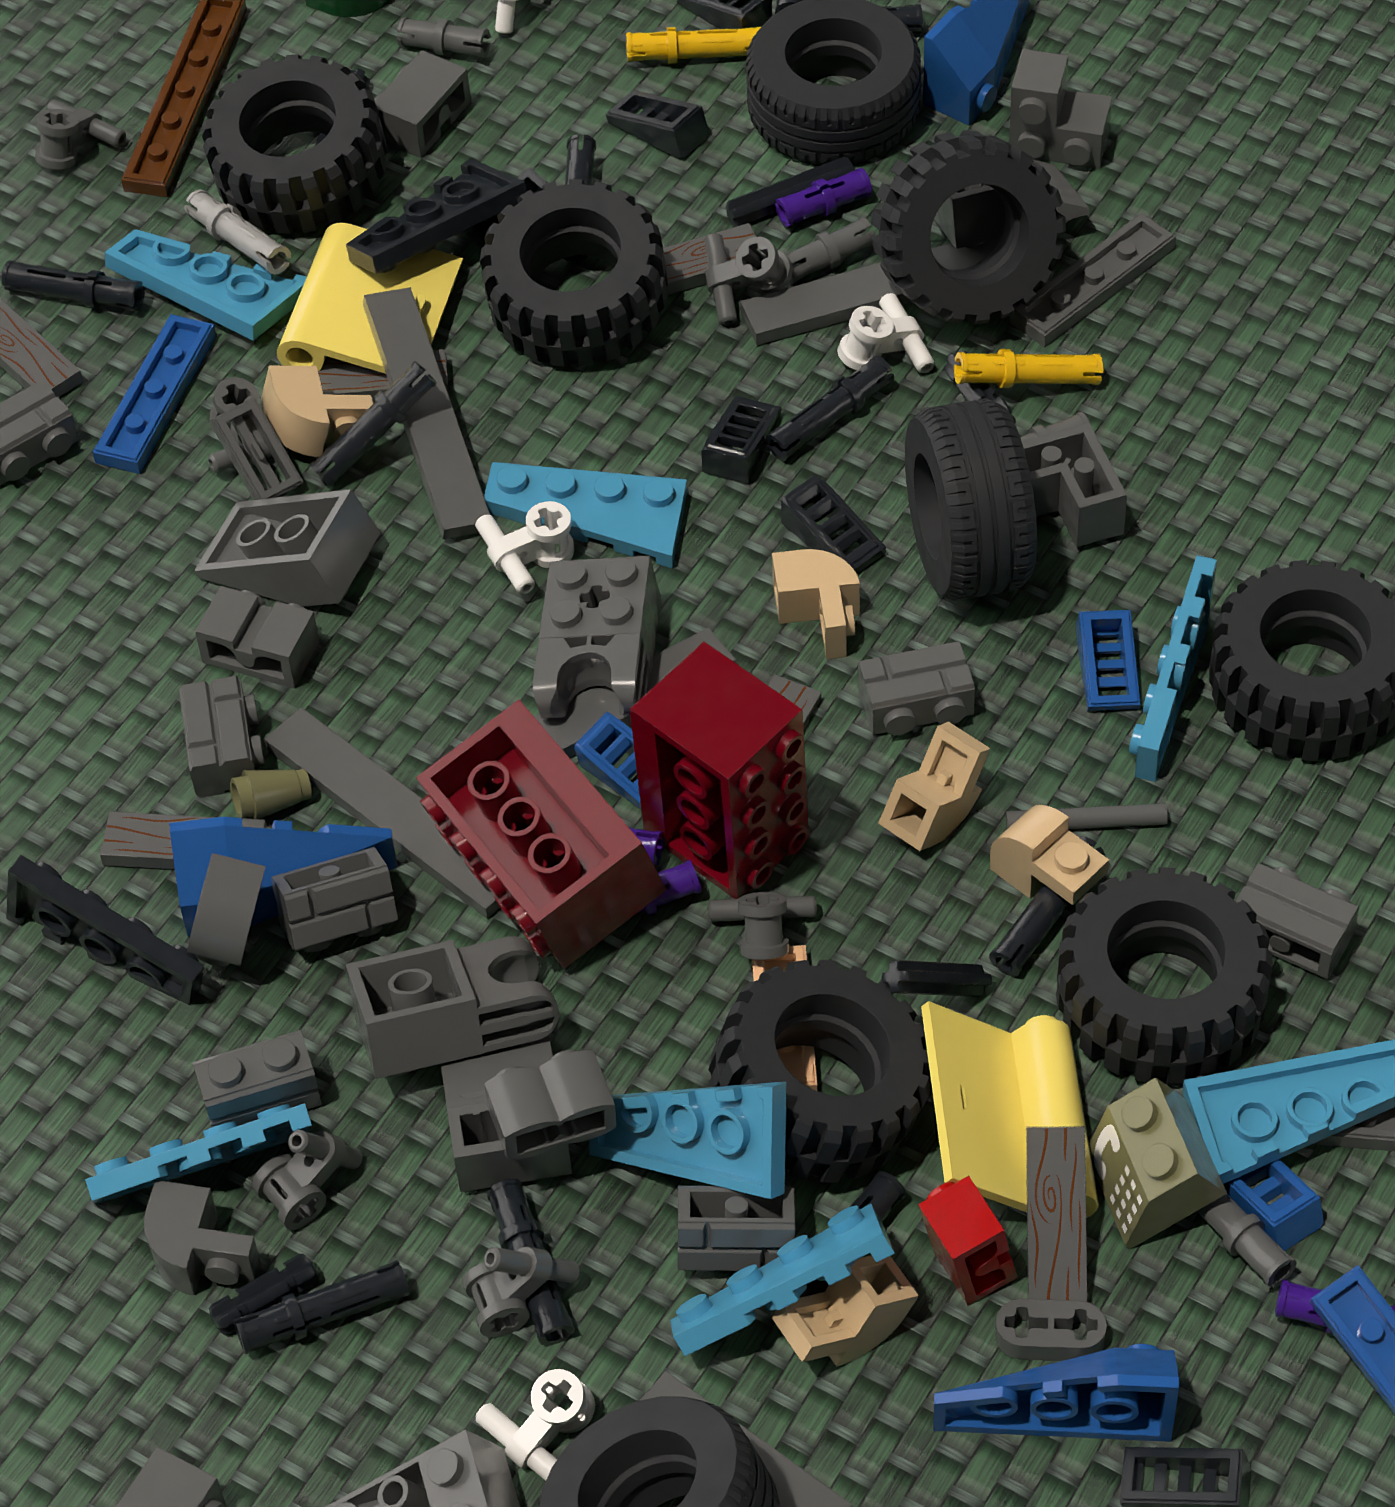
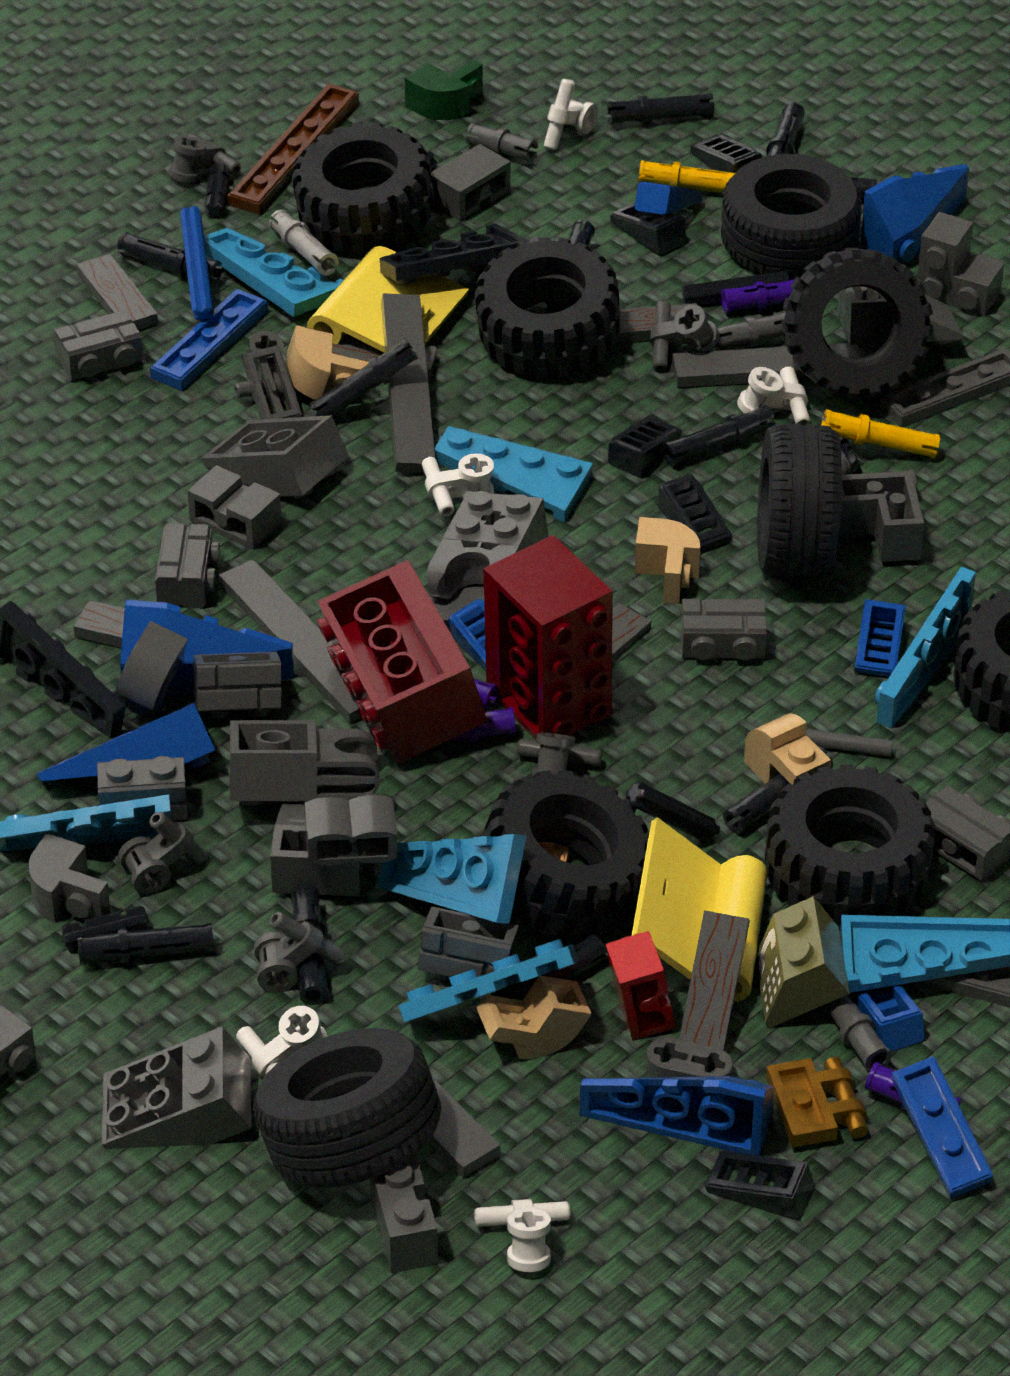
camera: 10 degrees right, 10 degrees down
olive cone [230,769,312,820] -> none
tan brick [878,722,991,851] -> none
none -> blue wedge [37,703,215,781]
none -> blue axle [180,206,214,321]
none -> black axle [204,164,229,218]
none -> blue slope [635,182,703,215]
none -> pearl gold plate [766,1057,868,1148]

